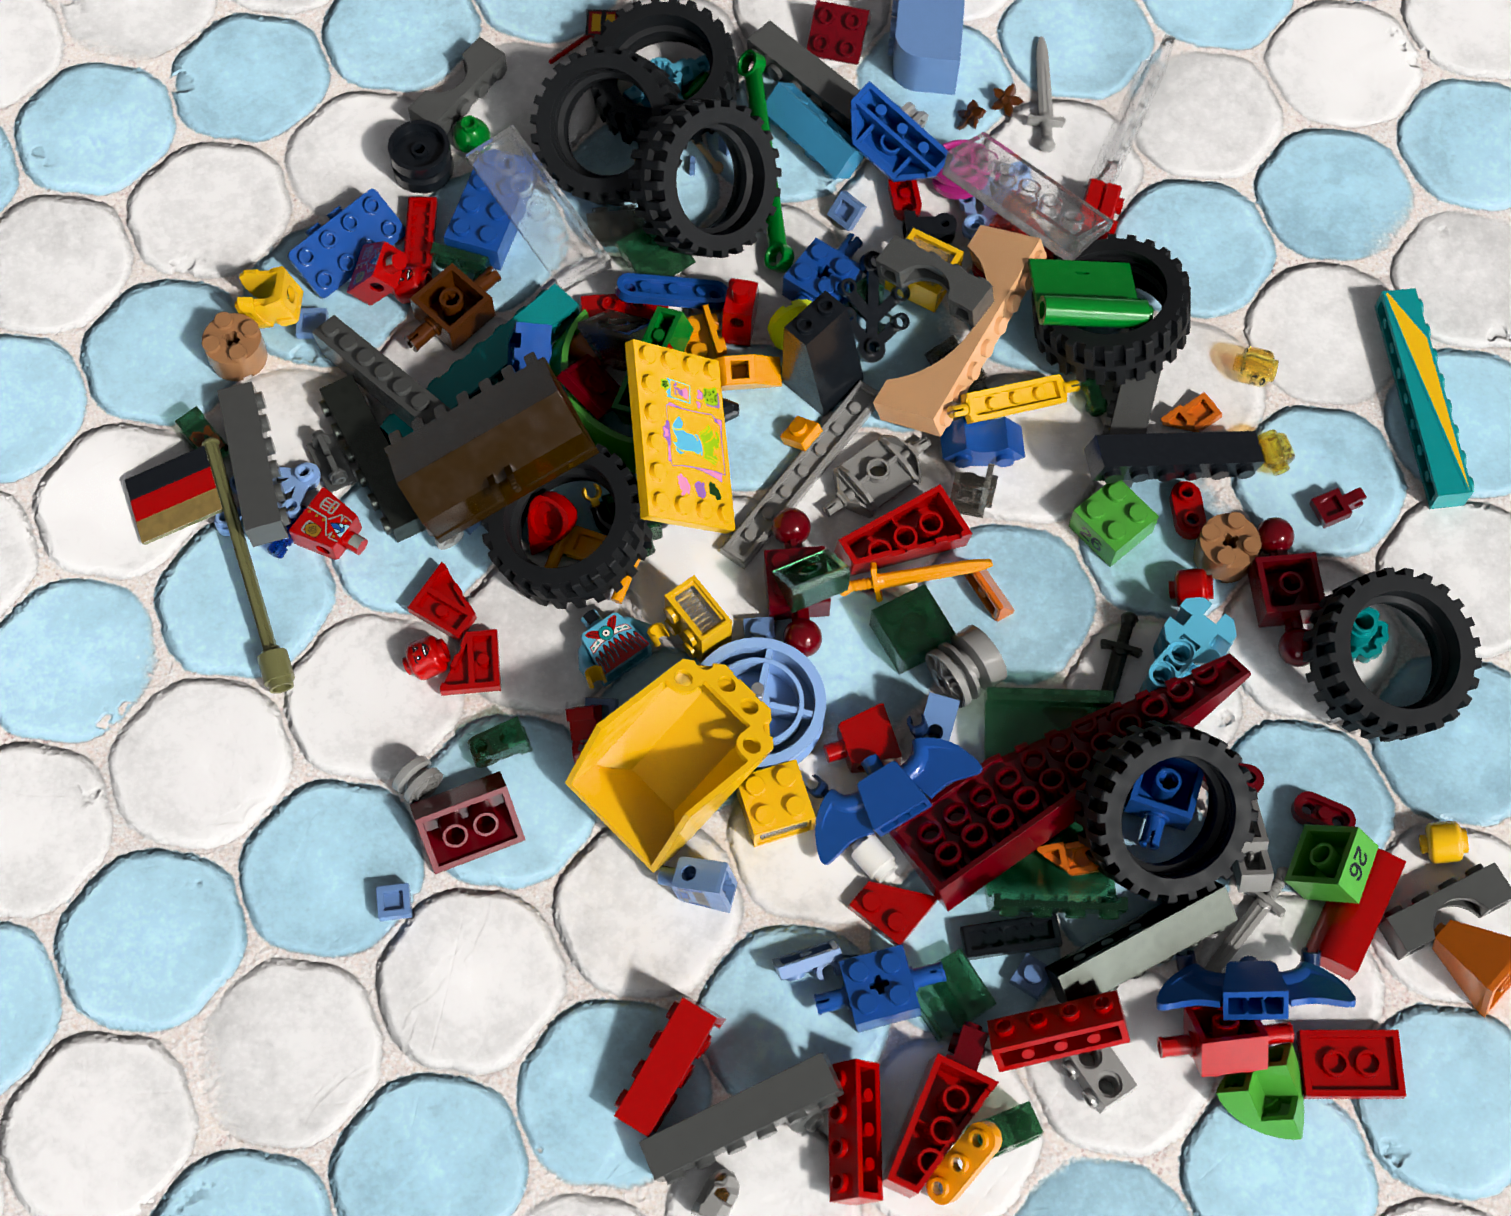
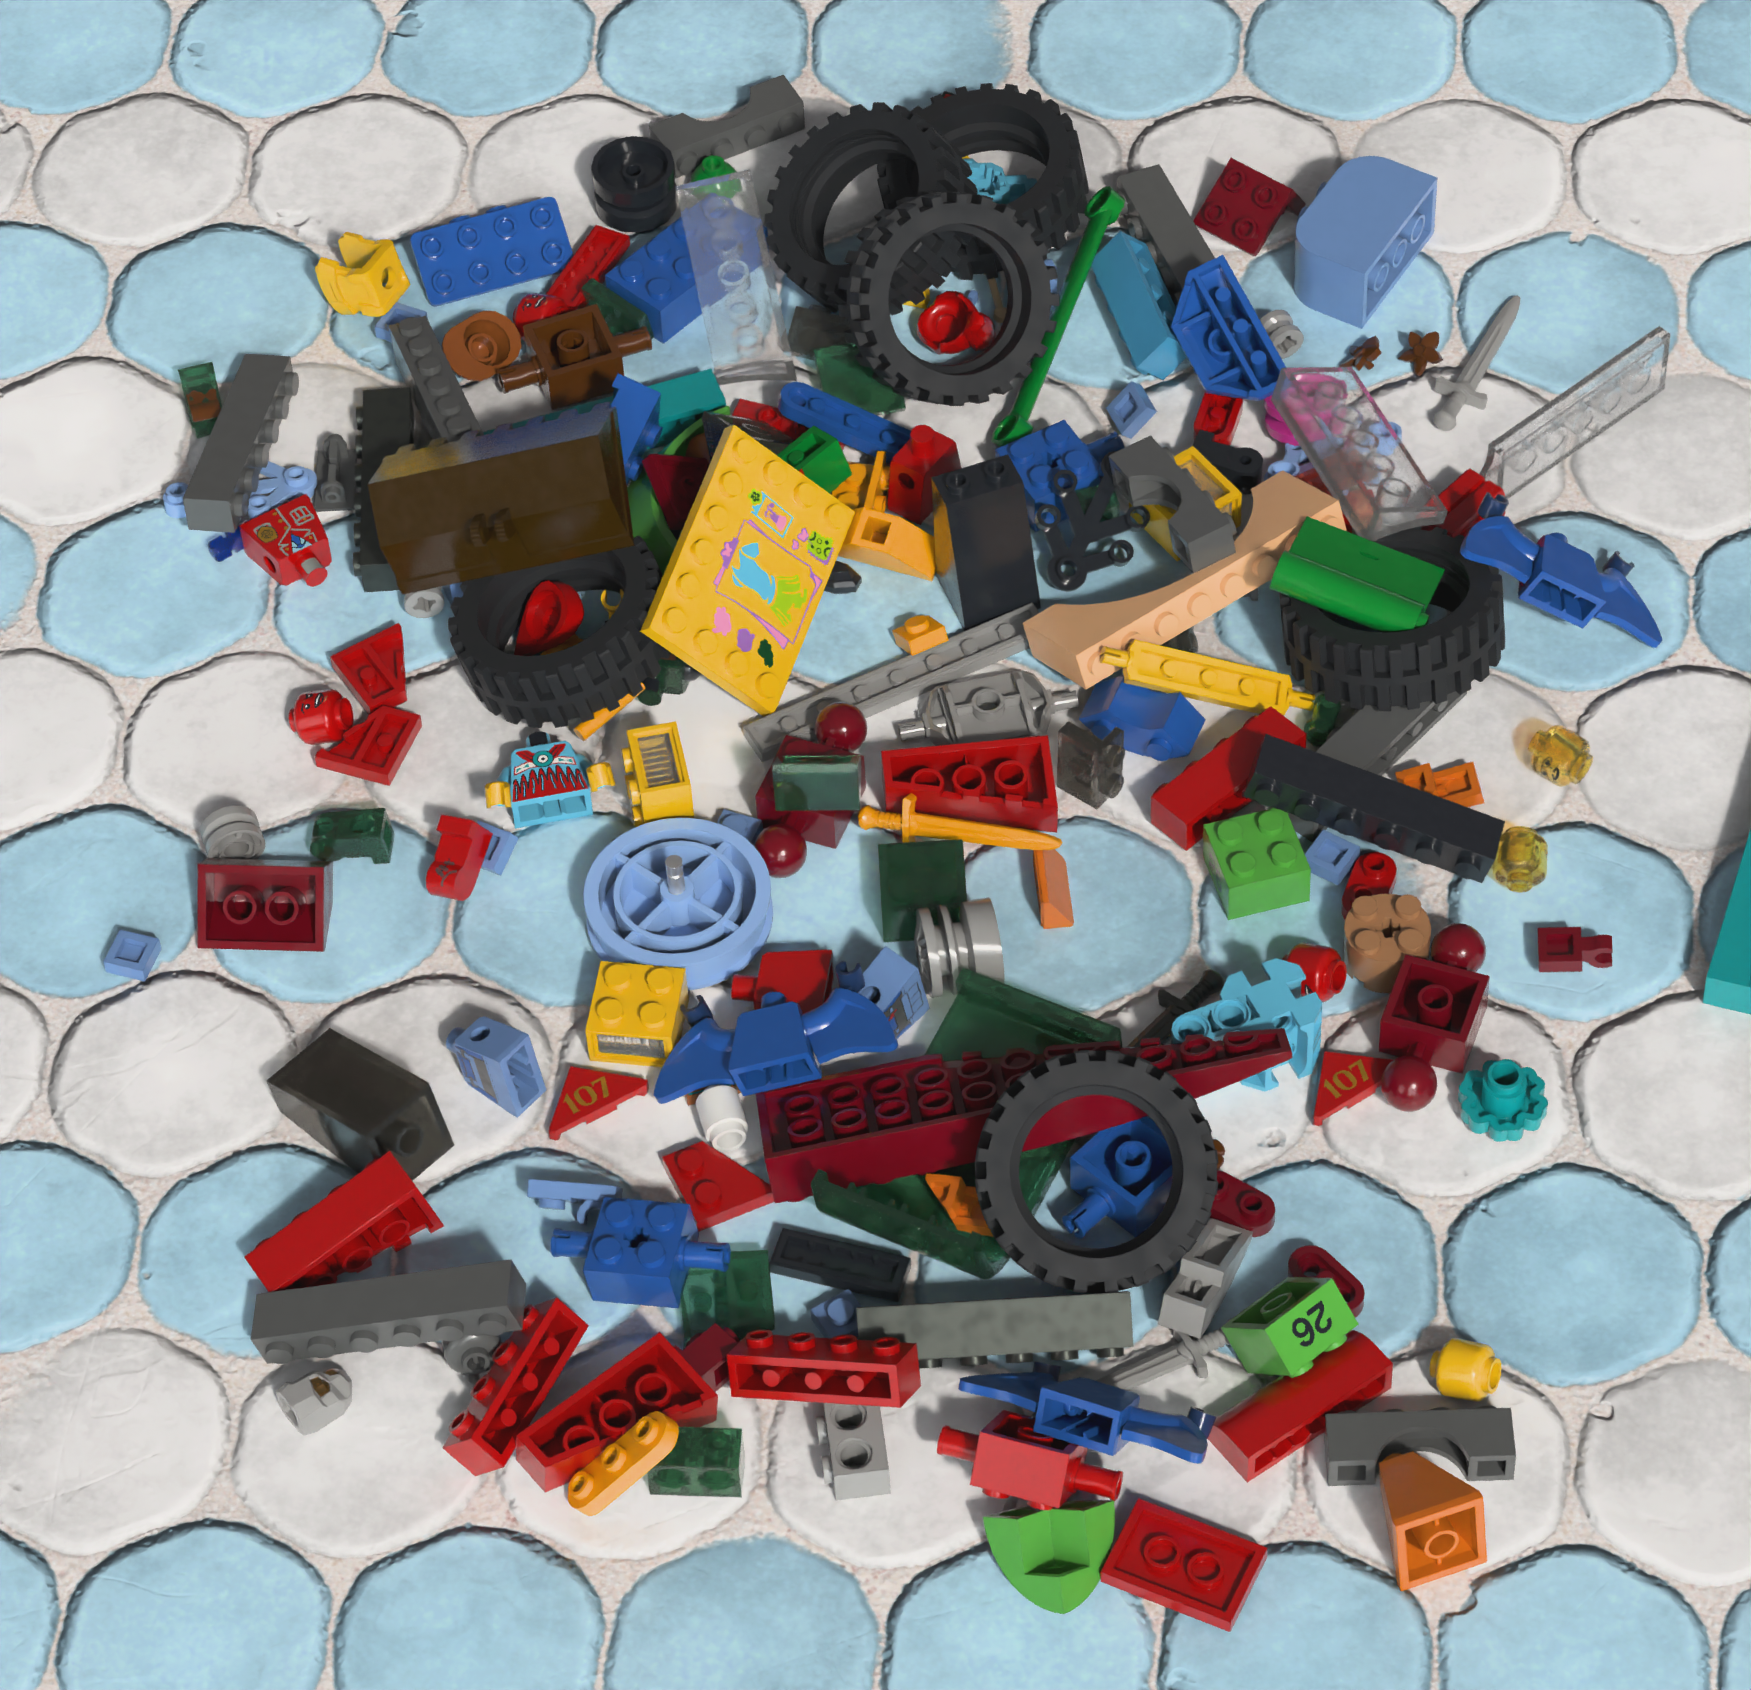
camera: 30 degrees right, 15 degrees down
flag [125,437,295,694] -> none
medium nougat brick [202,312,268,381] -> none
red torso [347,241,407,306] -> none
yellow windscreen [565,659,773,873] -> none
black tyre [1302,567,1482,742] -> none
none -> clear smoke slope [266,1028,454,1181]
none -> dark orange piece [442,311,521,381]
none -> red tile [548,1066,649,1141]
none -> red hair [916,291,996,355]
none -> red brick [1151,706,1307,851]
none -> medium blue plate [1305,829,1360,885]
none -> red tile [1313,1051,1393,1126]
none -> blue torso [1460,492,1662,648]

